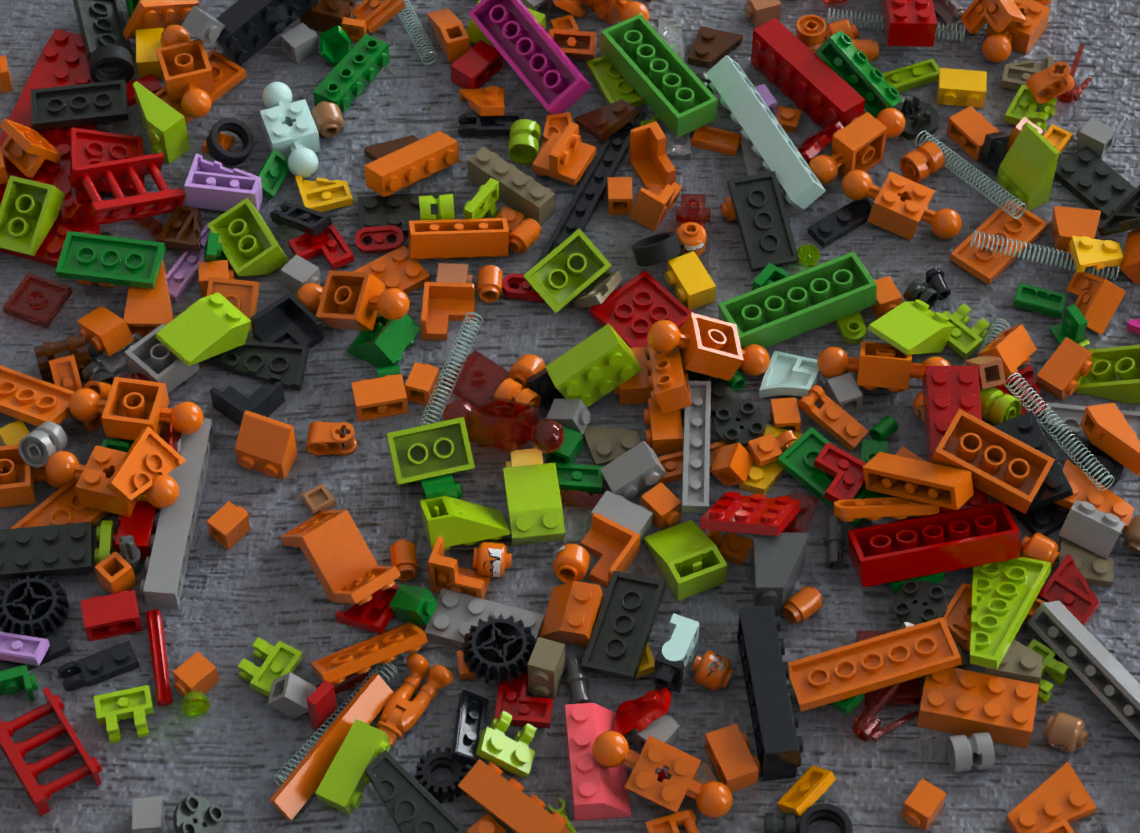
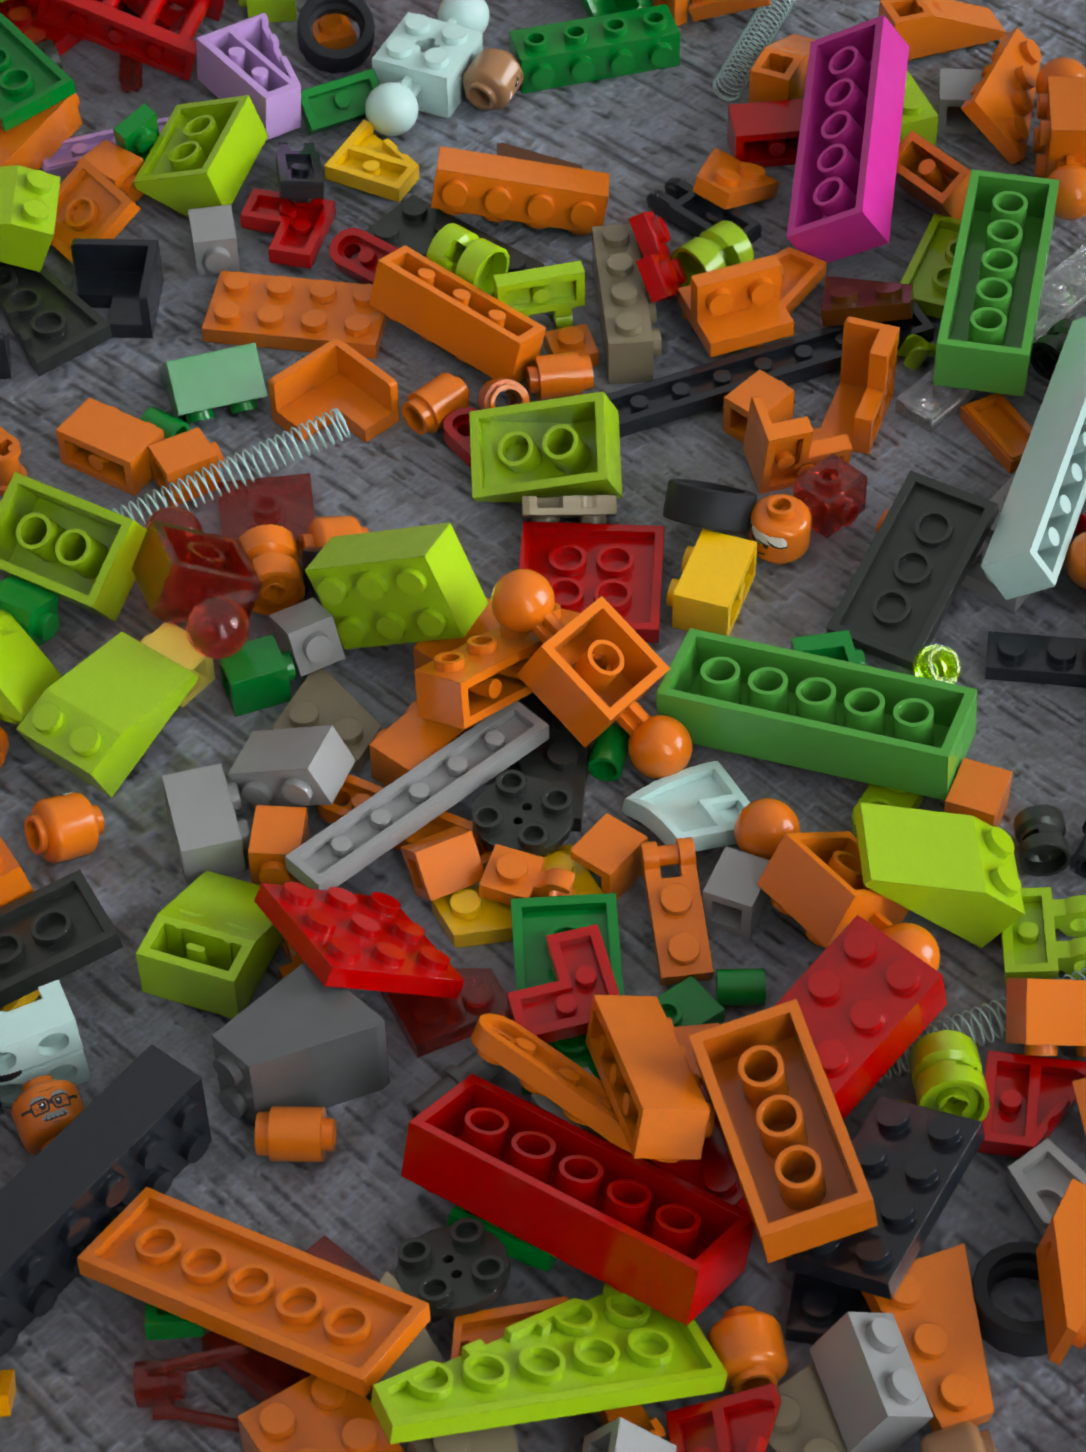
camera: 45 degrees right, 5 degrees down
reddish brown wing [156,205,201,252] -> none
orange brick [296,270,410,331] -> none
nougat brick [436,263,473,283] -> none
orange plate [550,14,580,31] -> none
green plate [552,462,604,493] -> none
clear red axle [560,489,603,509] -> none
orange panel [580,512,640,588] -> none
nougat brick [965,354,1006,389] -> none
light aqua piece [1005,373,1114,491] -> none
none -> orange brick [478,378,530,410]
none -> red plate [628,211,687,303]

